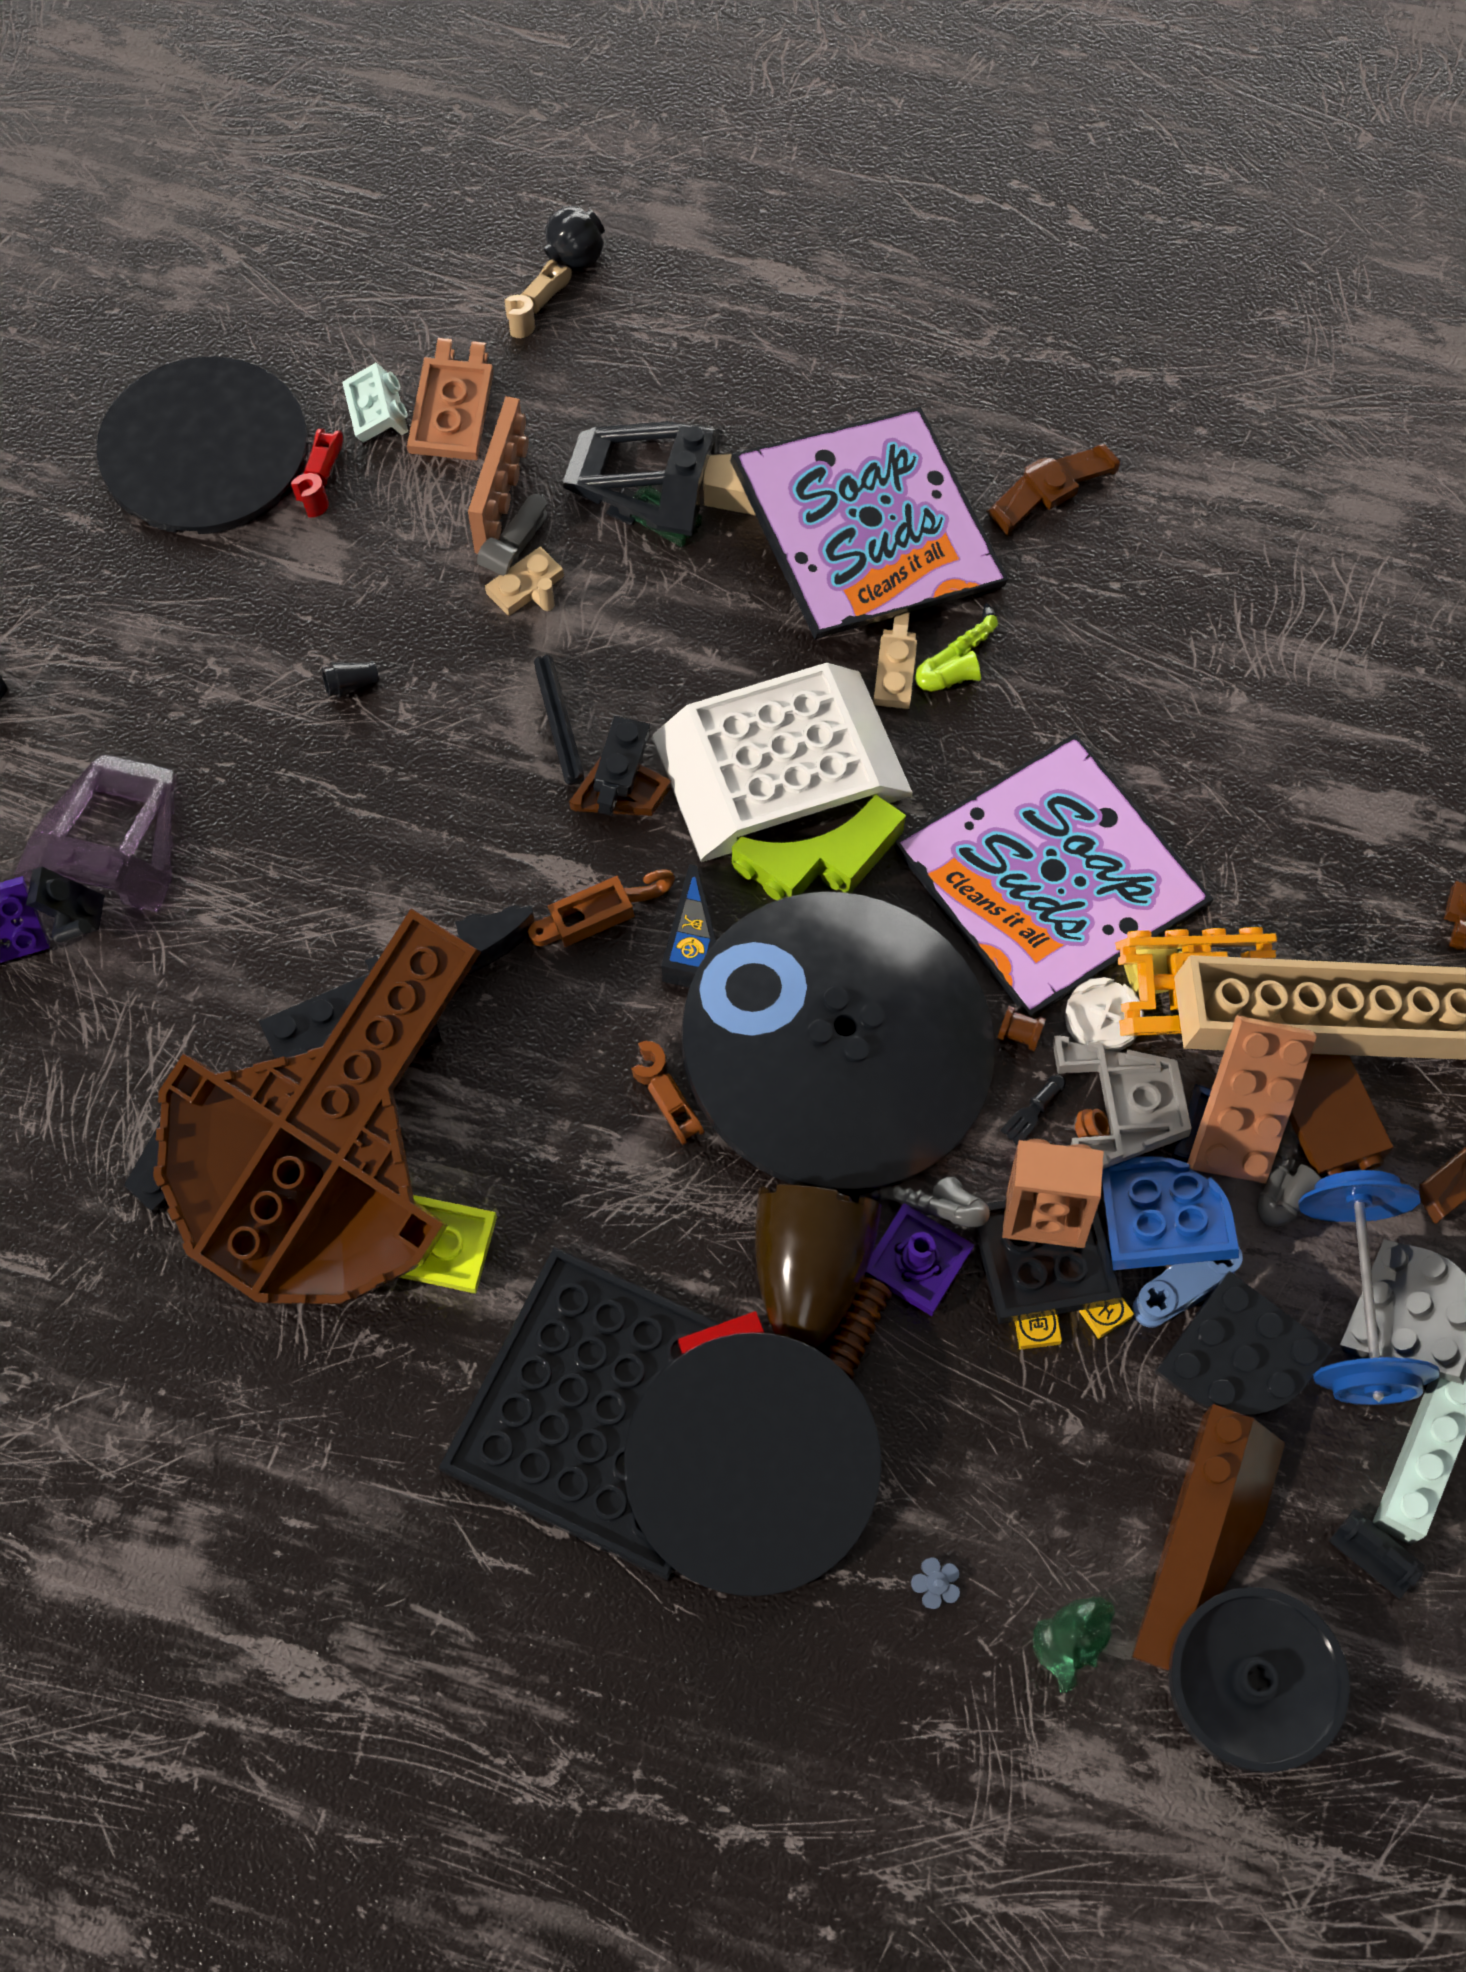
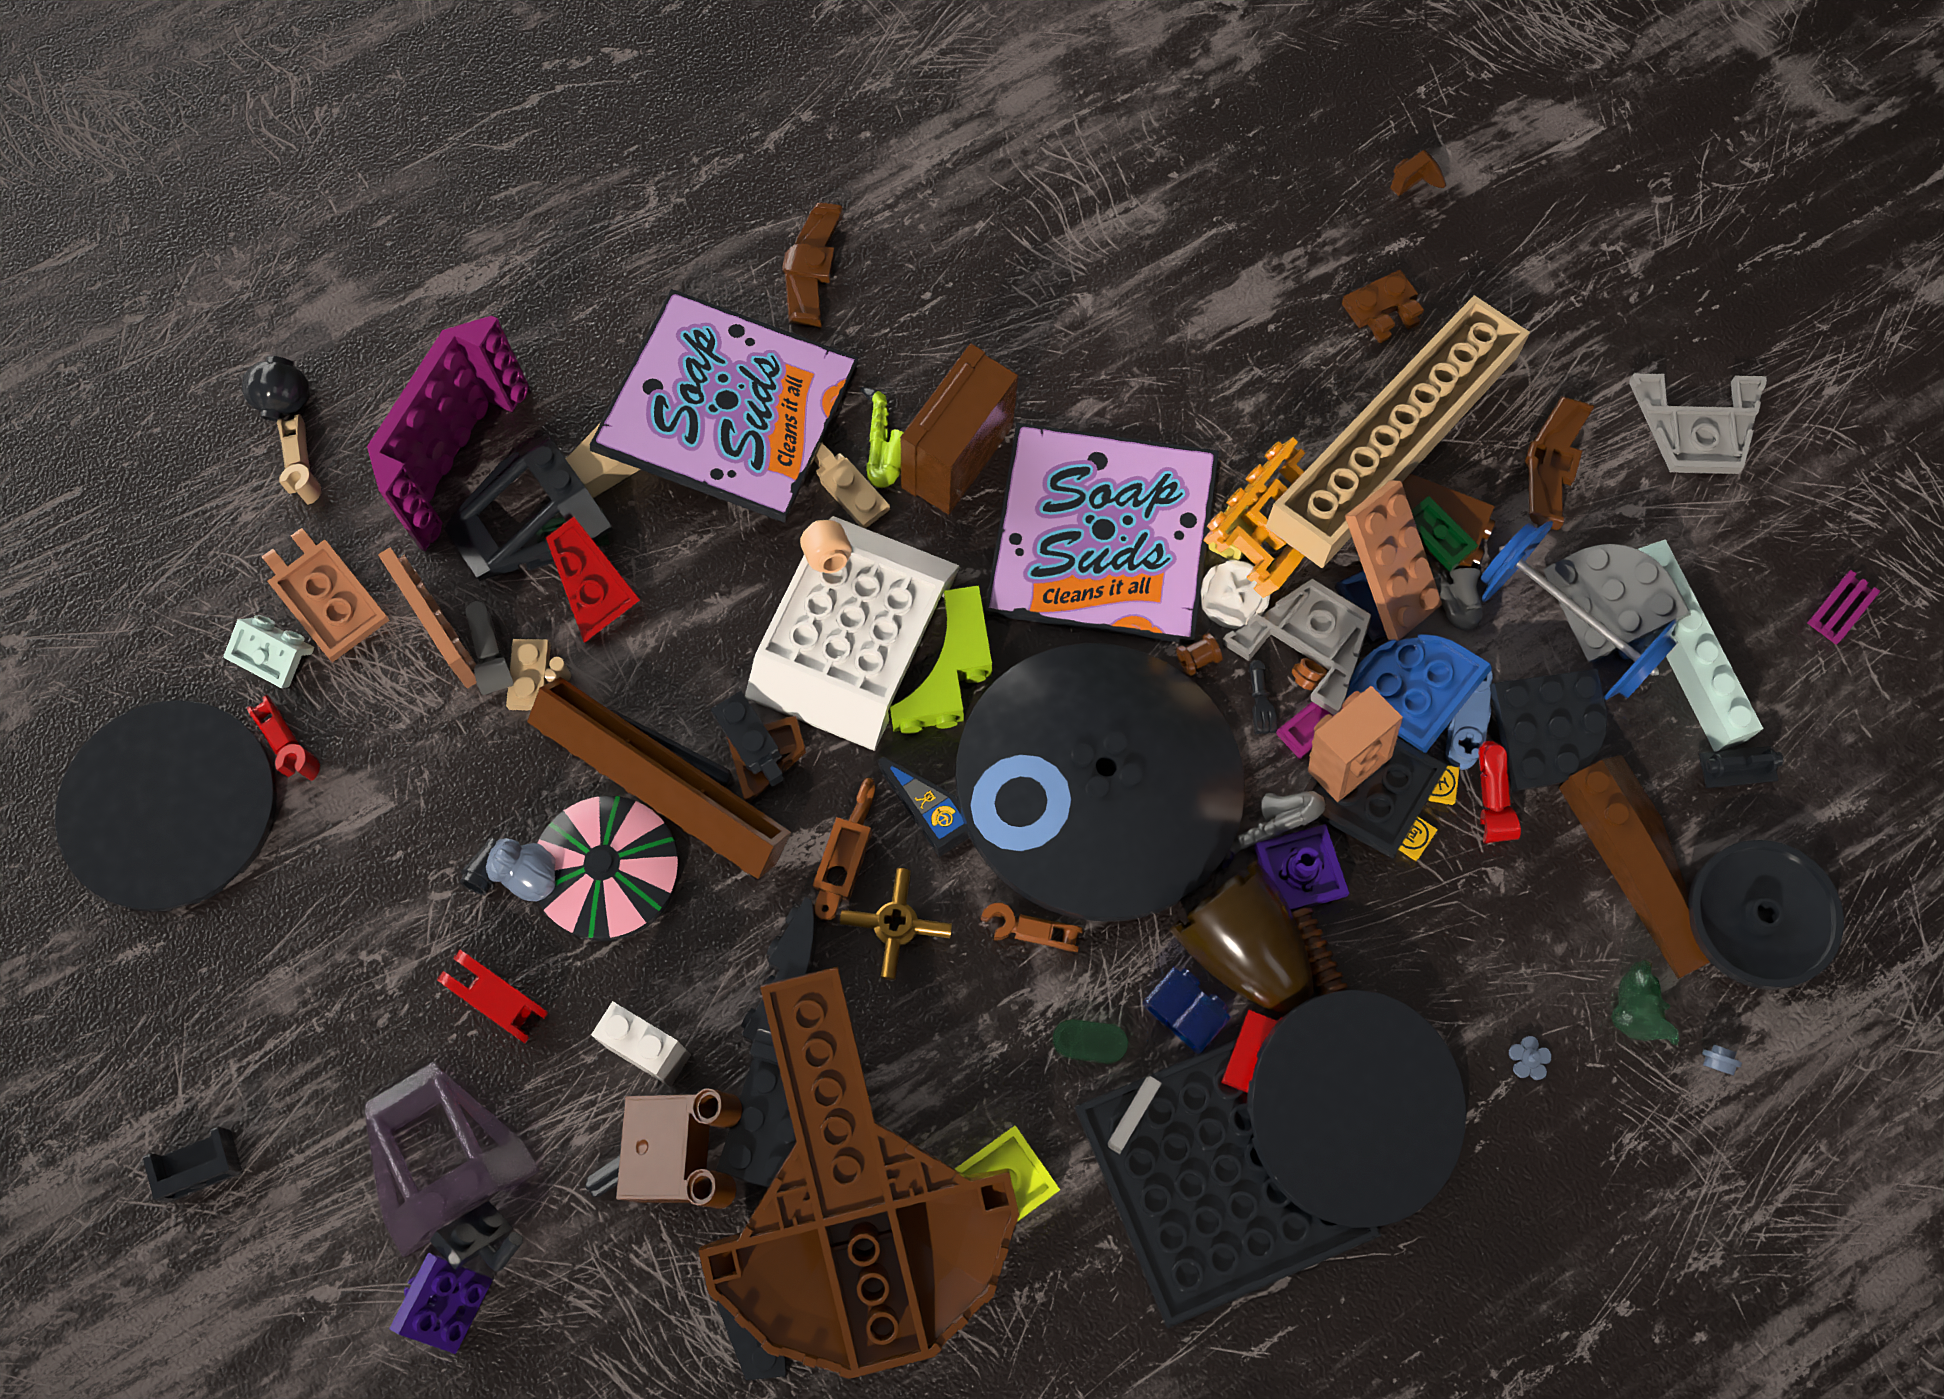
camera: 45 degrees left, 5 degrees up
none -> magenta slope [367,315,529,551]
none -> red piece [437,950,548,1044]
none -> sand blue hair [486,838,555,901]
none -> reddish brown brick [527,677,791,879]
none -> dish [537,796,680,941]
none -> red wing [546,517,640,643]
none -> piece [585,1088,742,1209]
none -> white brick [591,1001,691,1087]
none -> light nougat head [801,520,852,573]
none -> pearl gold bar [840,868,952,980]
none -> reddish brown container [900,343,1018,515]
none -> clear green tile [1053,1019,1128,1064]
none -> light grey tile [1108,1076,1161,1154]
none -> clear blue brick [1142,967,1231,1055]
none -> dark green plate [1411,496,1479,572]
none -> red piece [1478,741,1521,844]
none -> sand blue plate [1702,1045,1742,1076]

